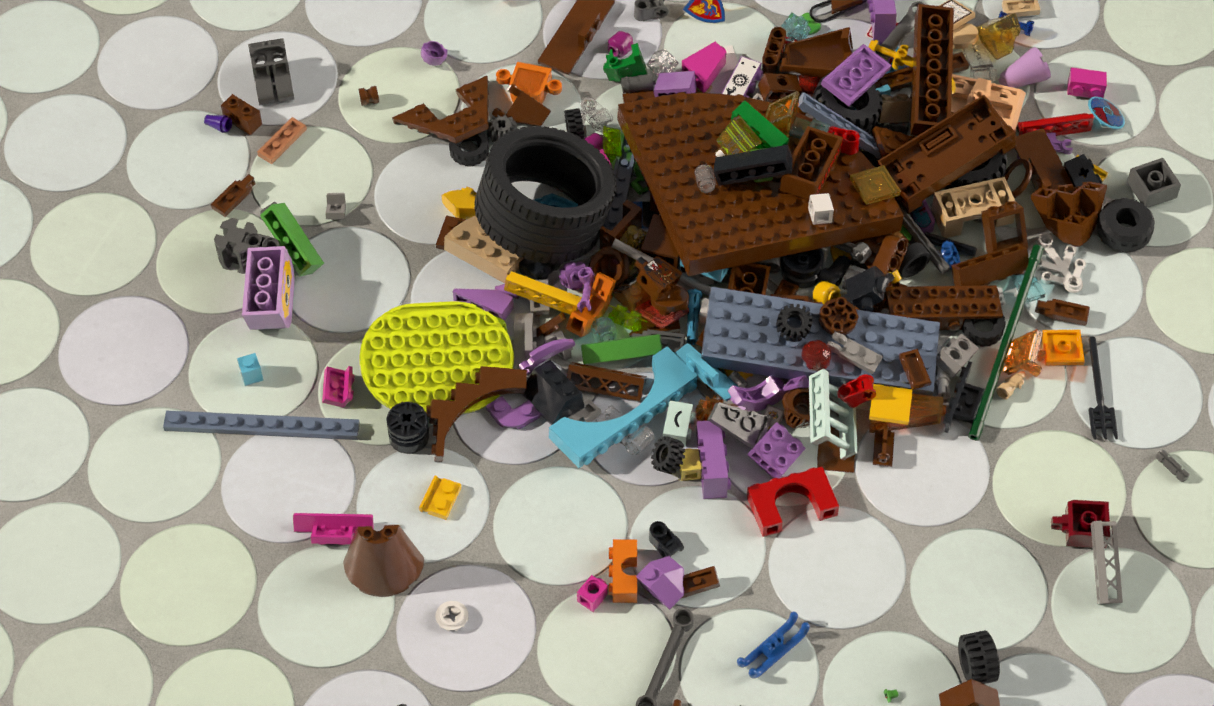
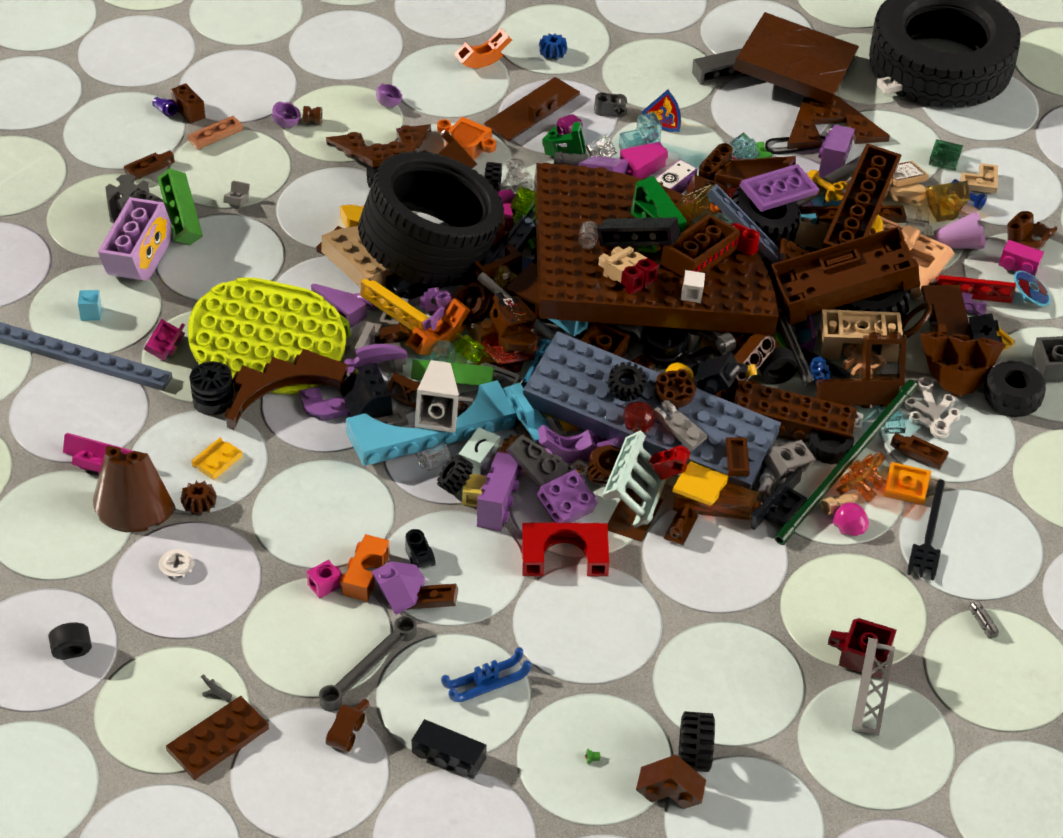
camera: 15 degrees right, 10 degrees down
dark grey connector [248,38,295,105] -> none
clear yellow torso [715,115,762,157] -> none
clear yellow tile [850,165,901,205] -> none
none -> reddish brown gear [180,480,217,515]
none -> medium lavender helmet [272,101,301,128]
none -> white slope [415,360,459,433]
none -> hips [598,246,659,295]
none -> clear light blue brick [619,112,662,150]
none -> dark pink hair [833,502,869,536]
none -> light nougat hinge [841,344,886,377]
none -> reddish brown piece [1007,211,1058,250]

